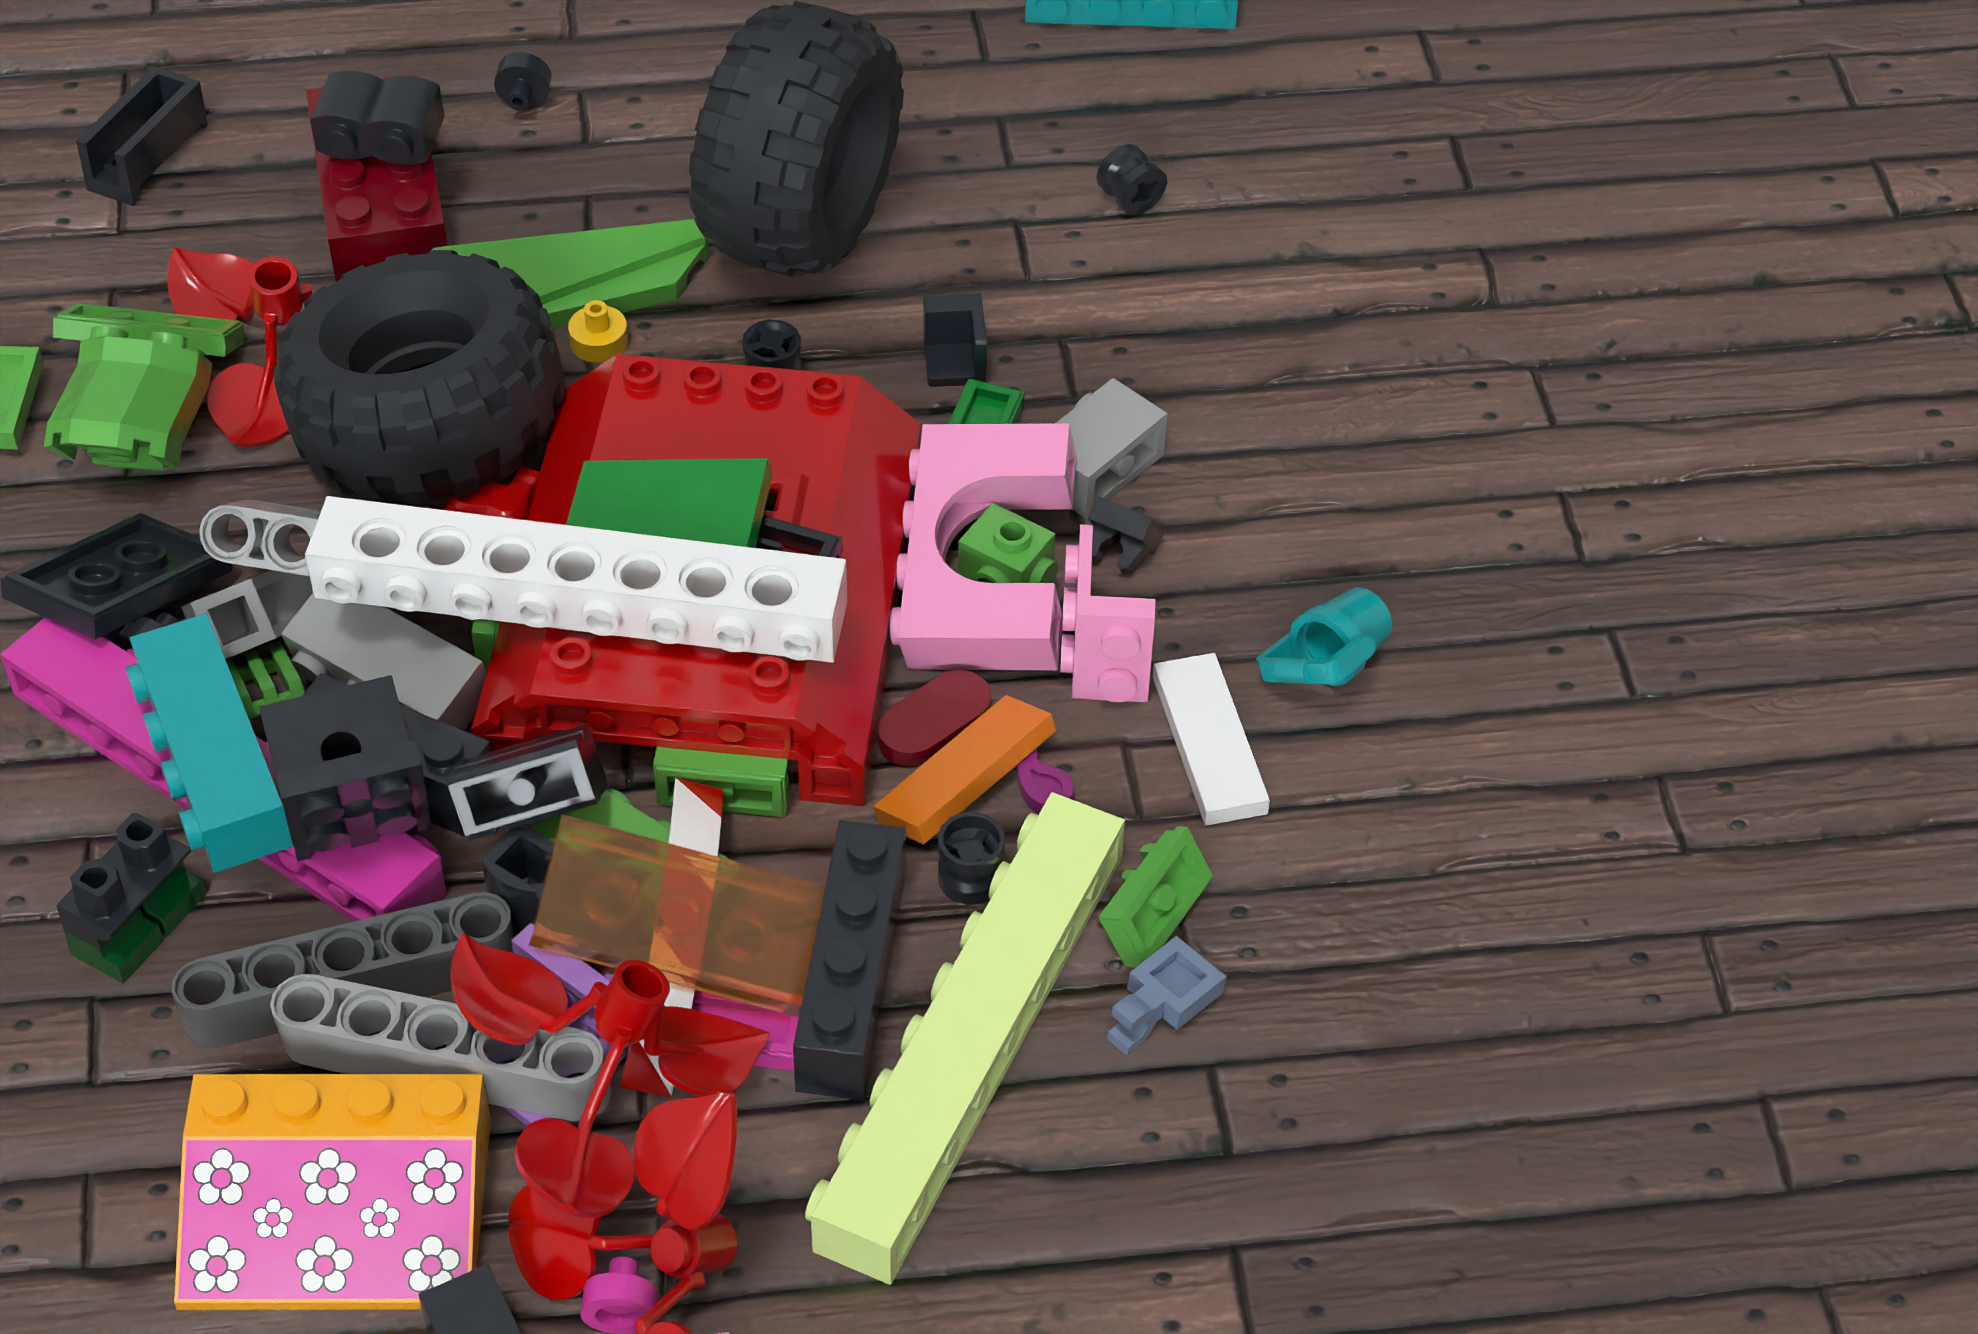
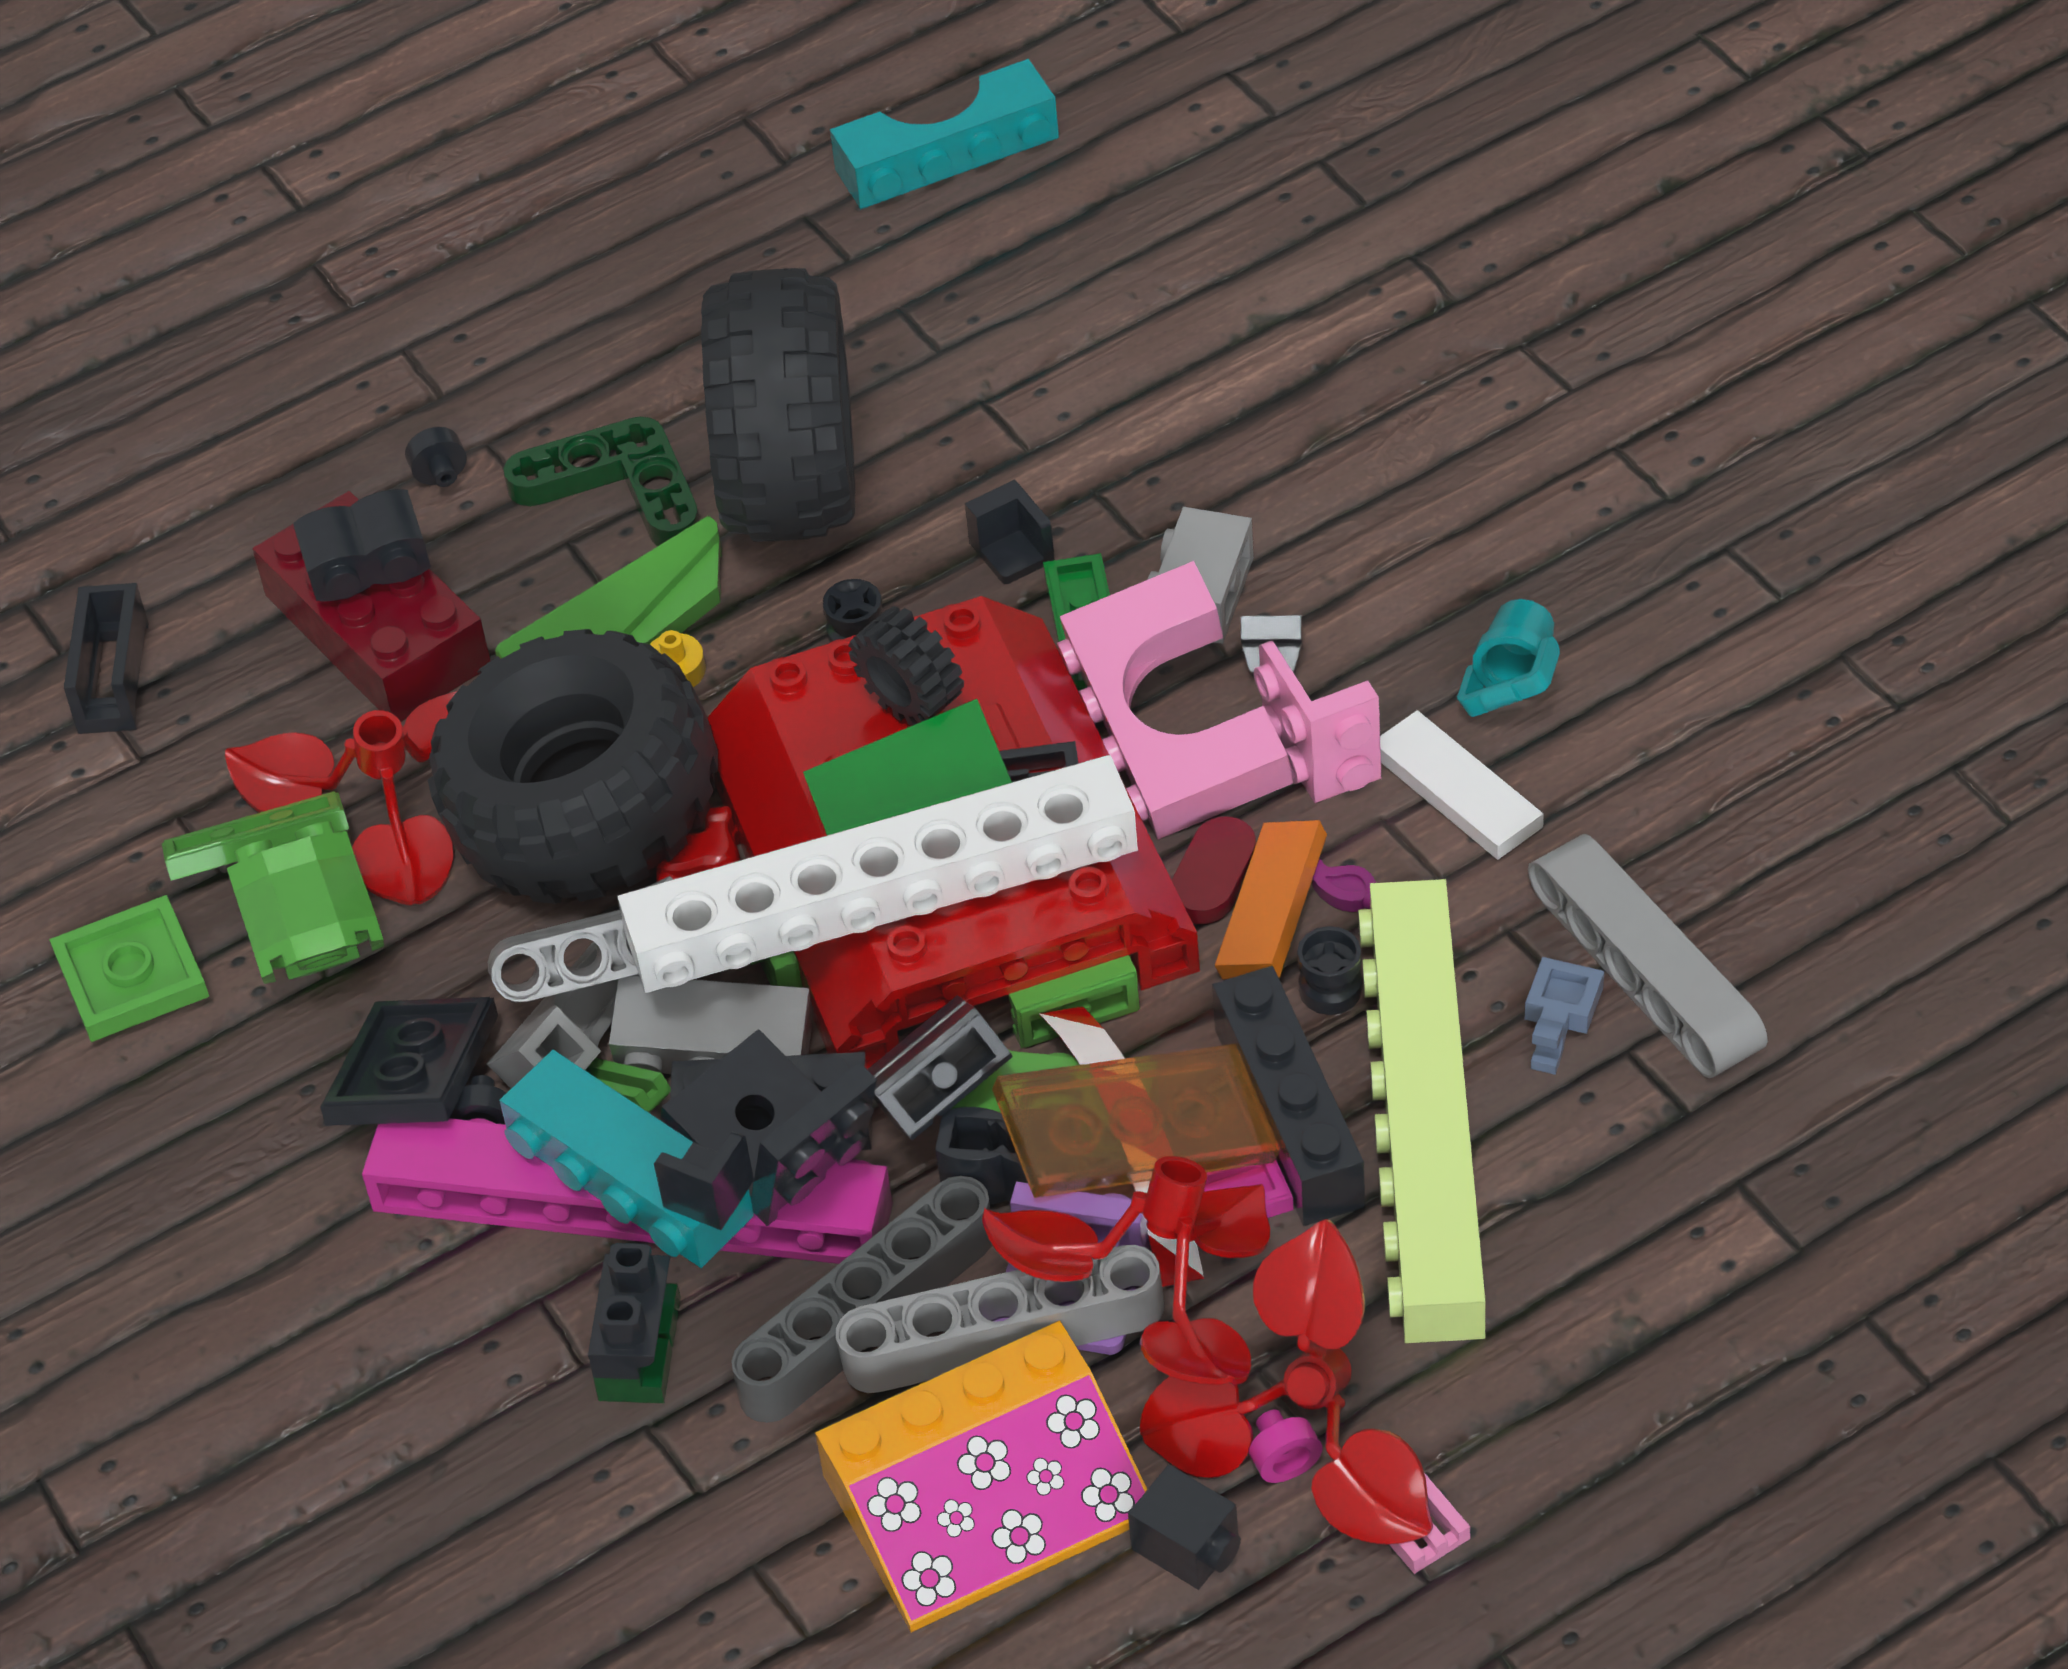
camera: 20 degrees left, 0 degrees up
bright green brick [958,503,1058,583] -> none
black wheel [1096,144,1168,216] -> none
bright green plate [1098,826,1213,968] -> none
none -> dark green beam [503,416,699,546]
none -> black panel [654,1131,754,1230]
none -> black tyre [849,606,964,726]
none -> light grey beam [1528,834,1768,1078]

